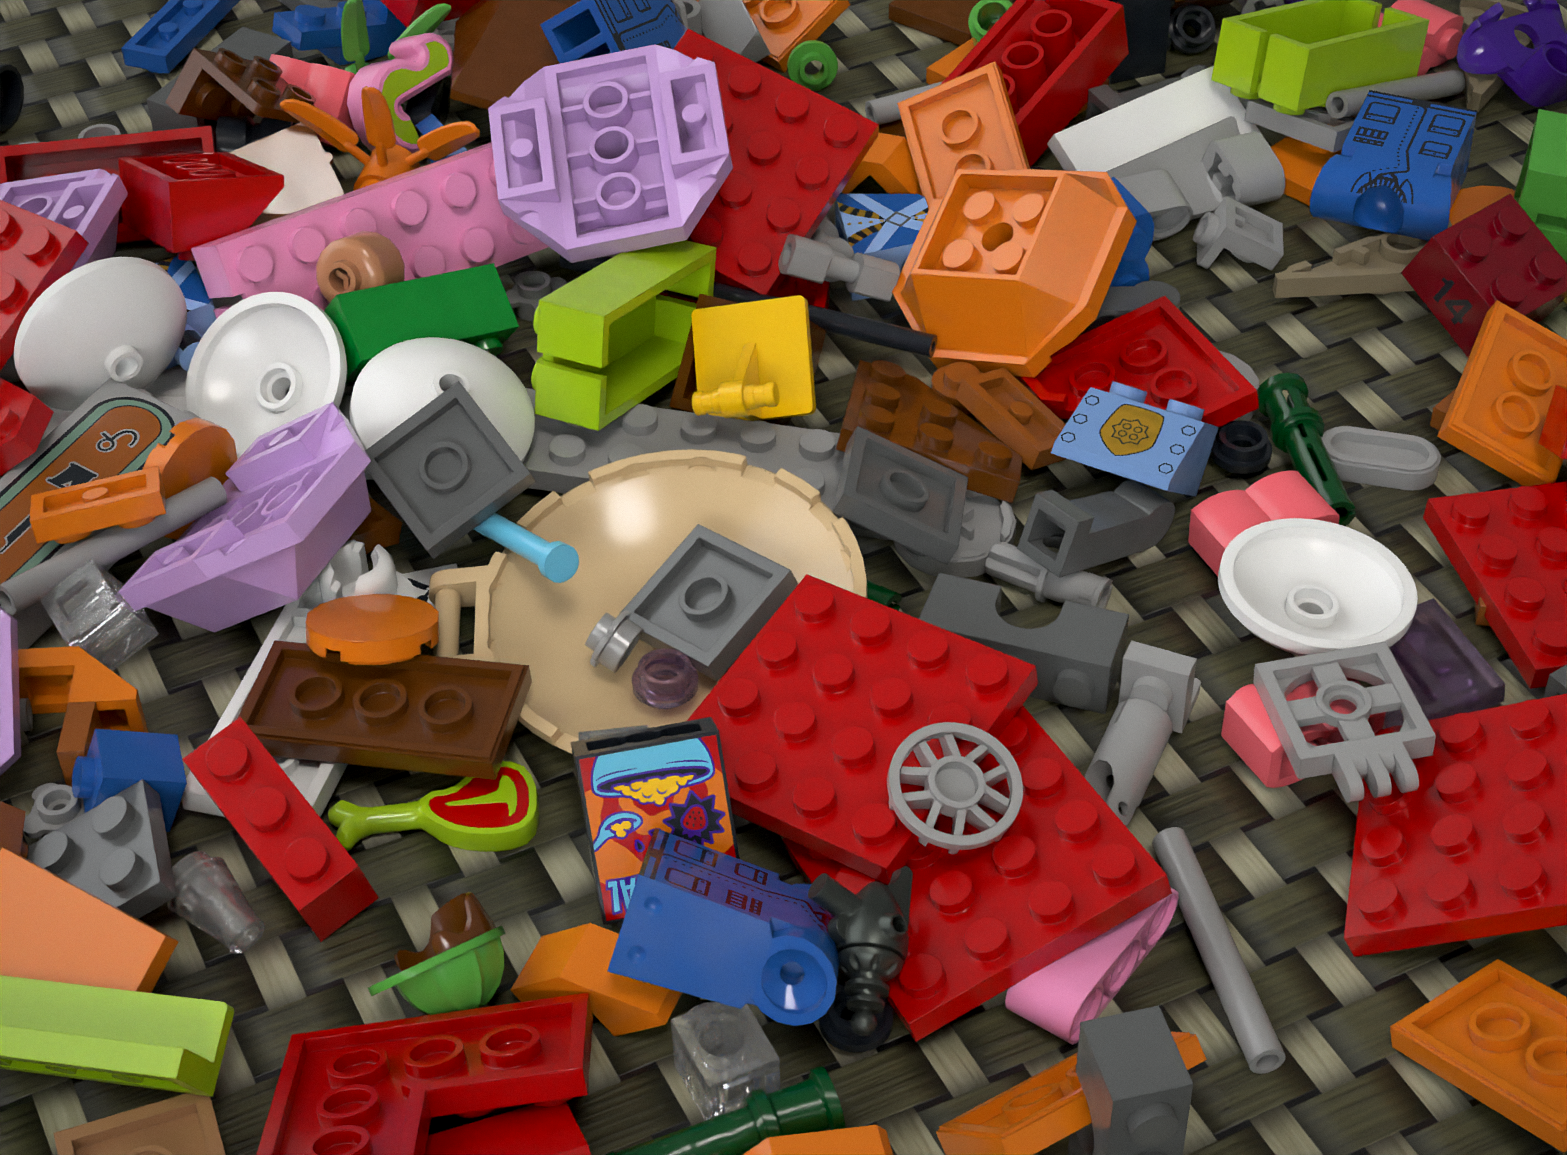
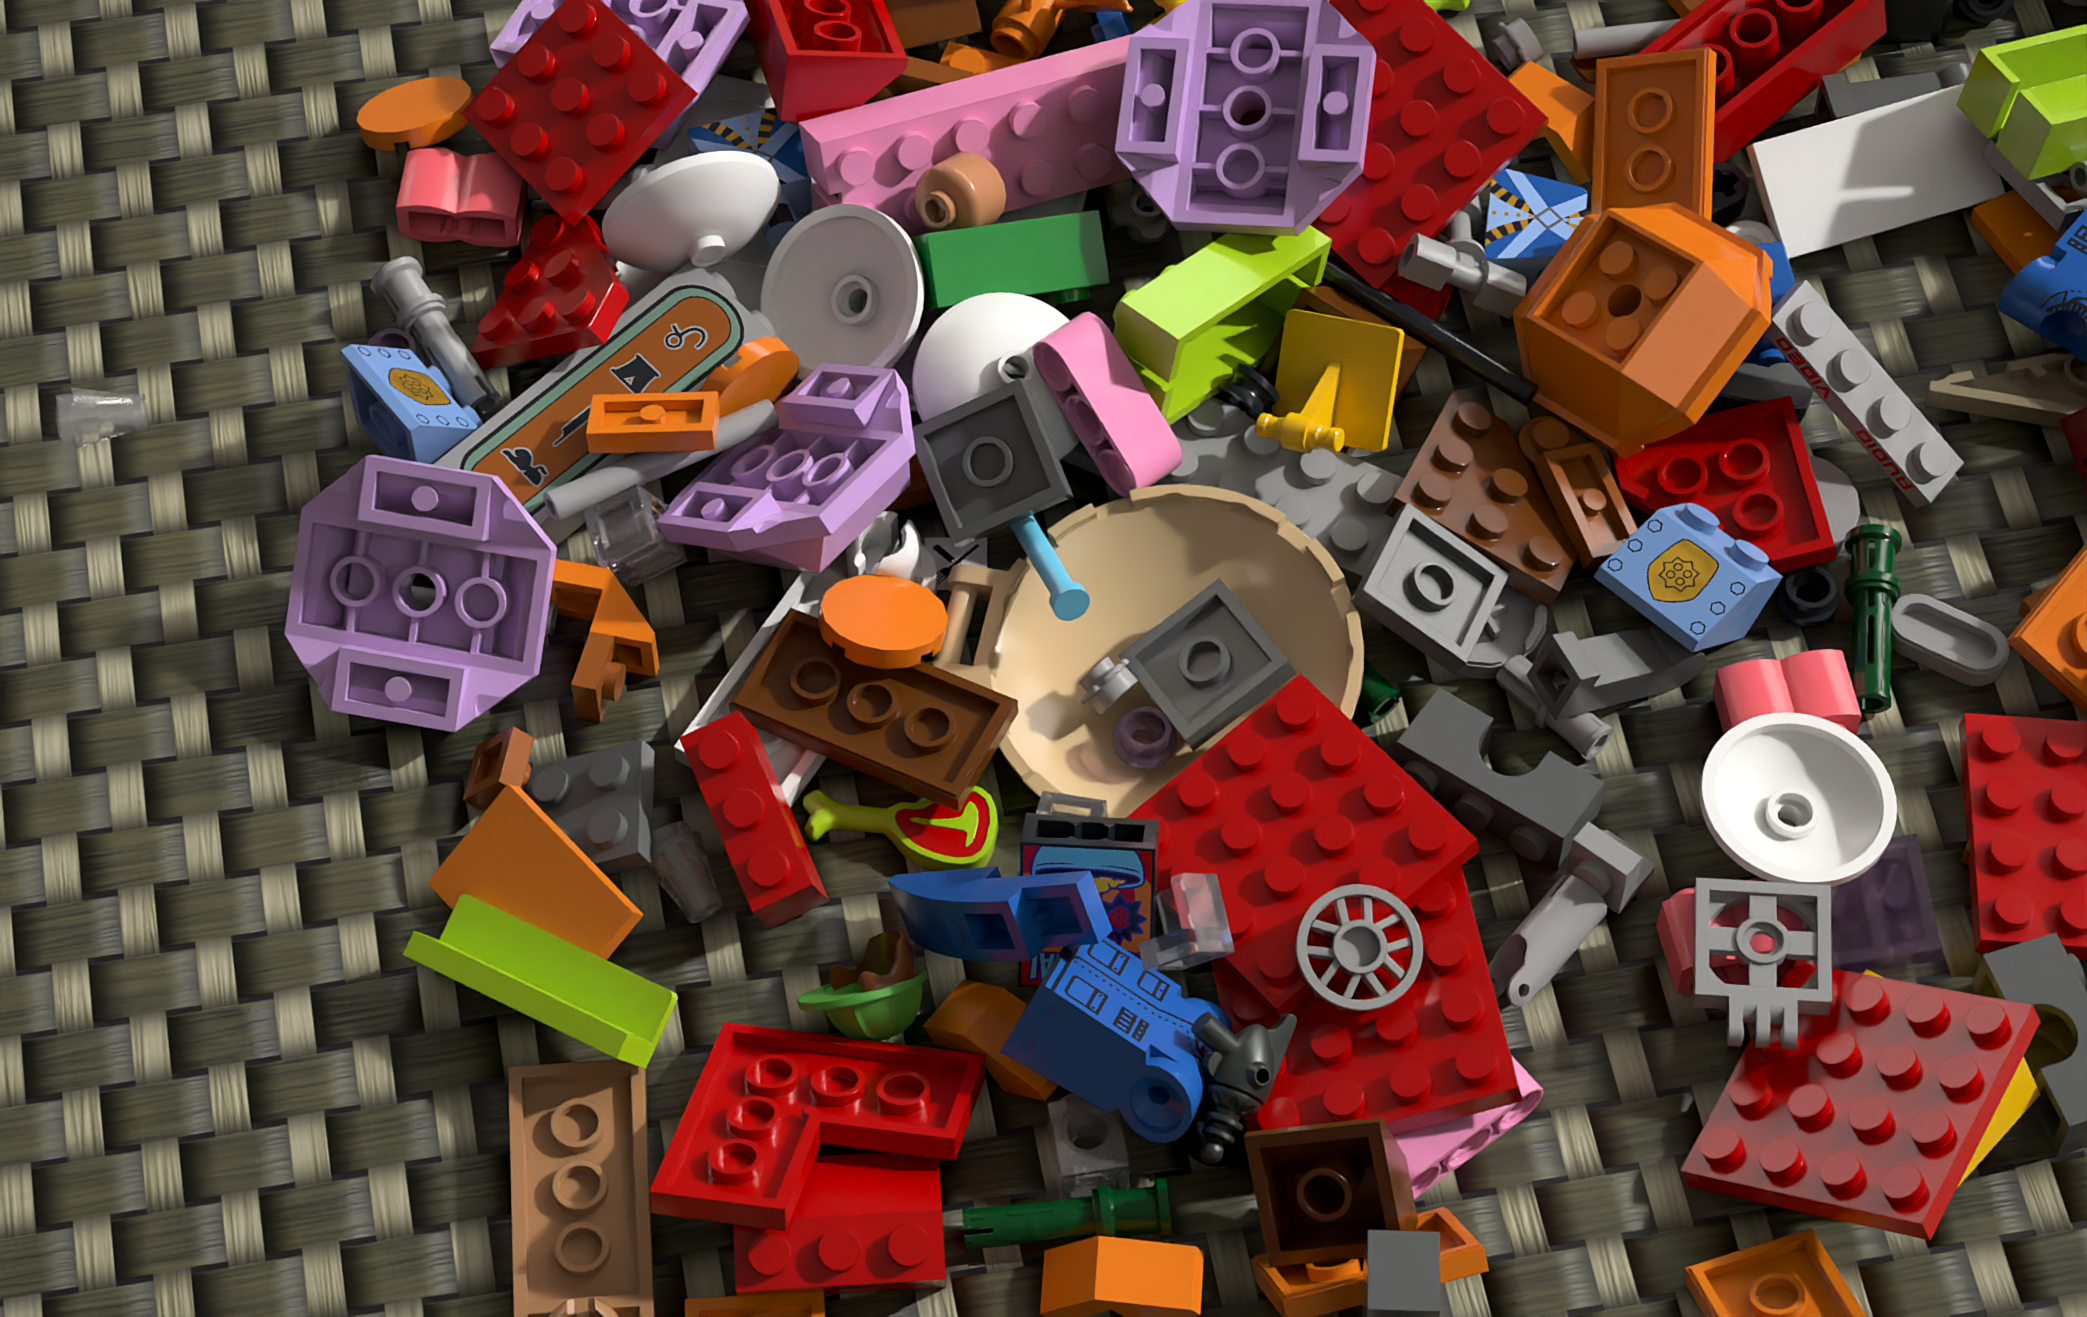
camera: 15 degrees right, 15 degrees up
light grey plate [23,783,85,839] -> none
blue brick [72,729,187,832] -> none
light grey panel [1106,116,1285,241] -> none
light grey piece [1152,827,1286,1074] -> none
light grey bracket [1193,196,1284,271] -> none
none -> blue slope [888,866,1113,962]
none -> bright pink beam [1032,312,1183,498]
none -> clear panel [1138,873,1235,970]
none -> black bush [1218,363,1280,422]
none -> reddish brown slope [1244,1117,1418,1267]
none -> light grey plate [1764,280,1964,508]

